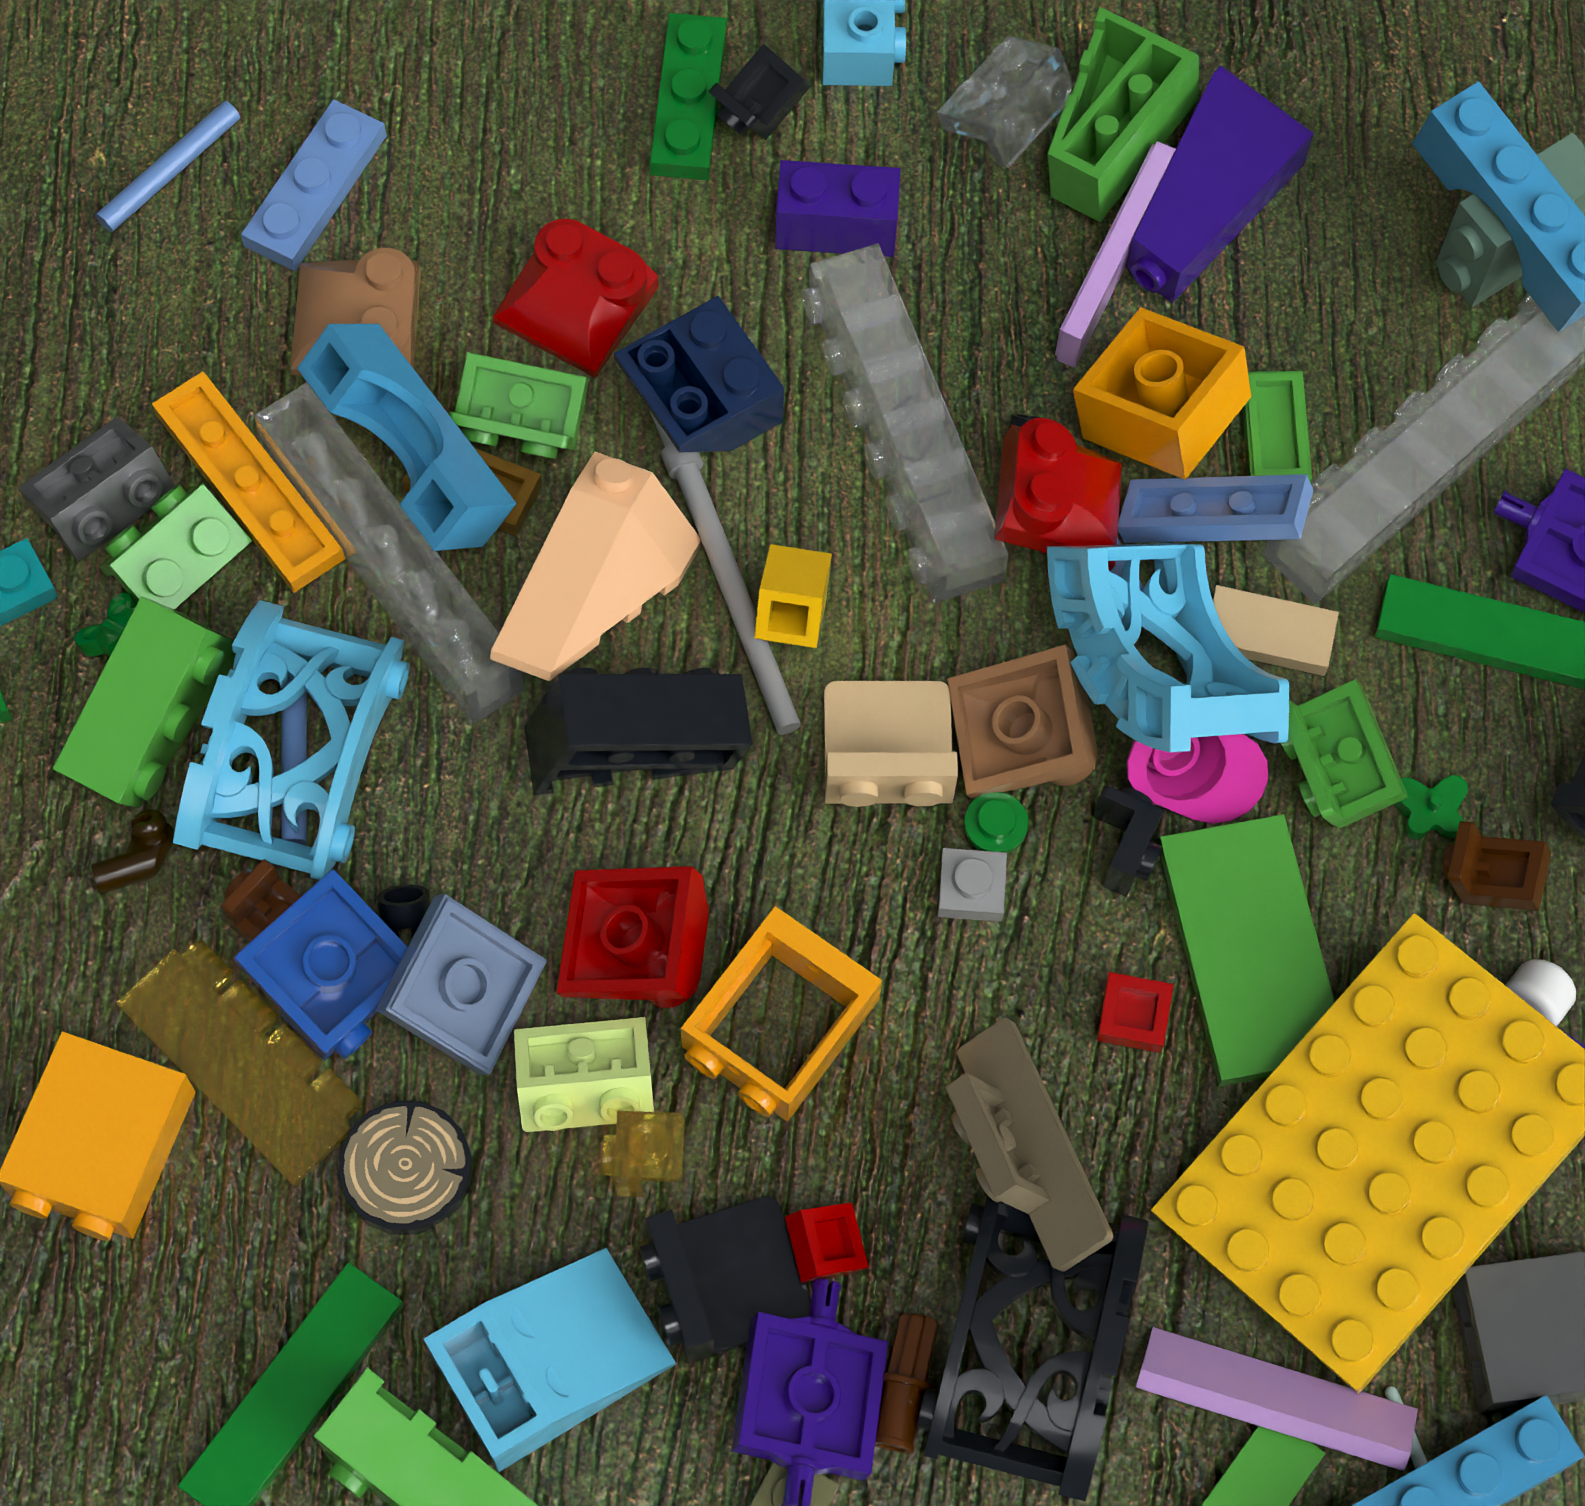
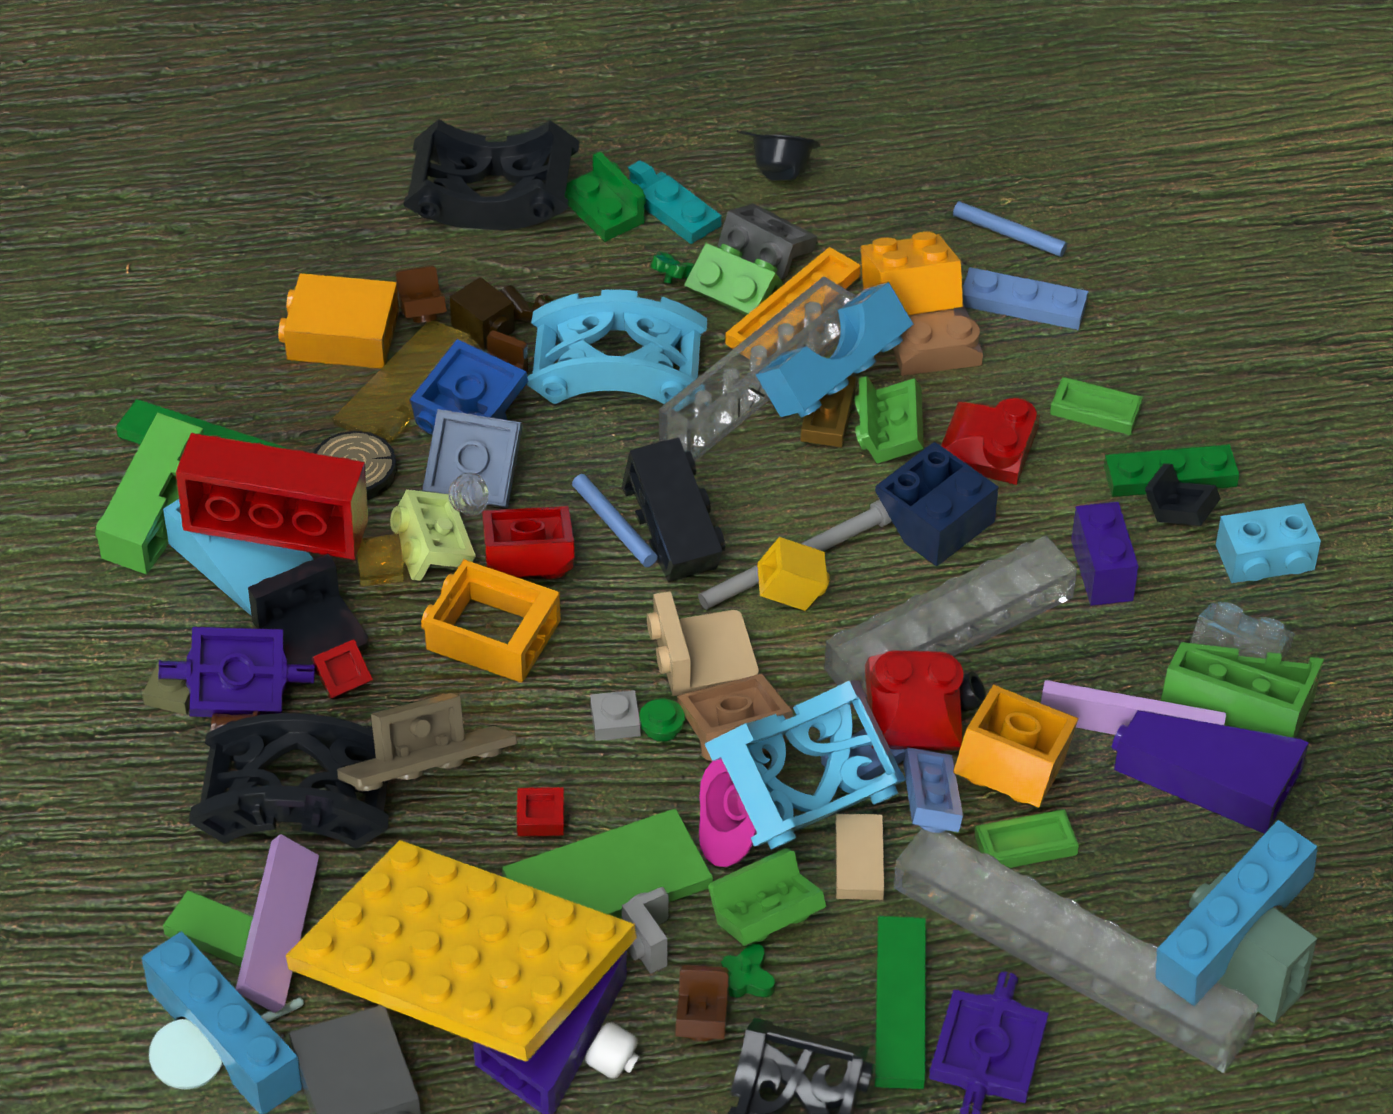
camera: 80 degrees right, 20 degrees down
bright green wedge [53,596,235,808] -> none
black hinge [377,885,431,938] -> none
light nougat wedge [490,452,701,681] -> none
black bracket [1093,785,1164,897] -> none
none -> red brick [176,433,368,560]
none -> reddish brown bracket [395,265,447,323]
none -> clear plate [449,472,488,516]
none -> dark brown brick [450,277,515,351]
none -> medium blue bar [572,474,658,567]
none -> light grey bracket [622,887,668,974]
none -> light orange brick [860,232,963,315]
none -> bright green tile [1050,377,1143,435]

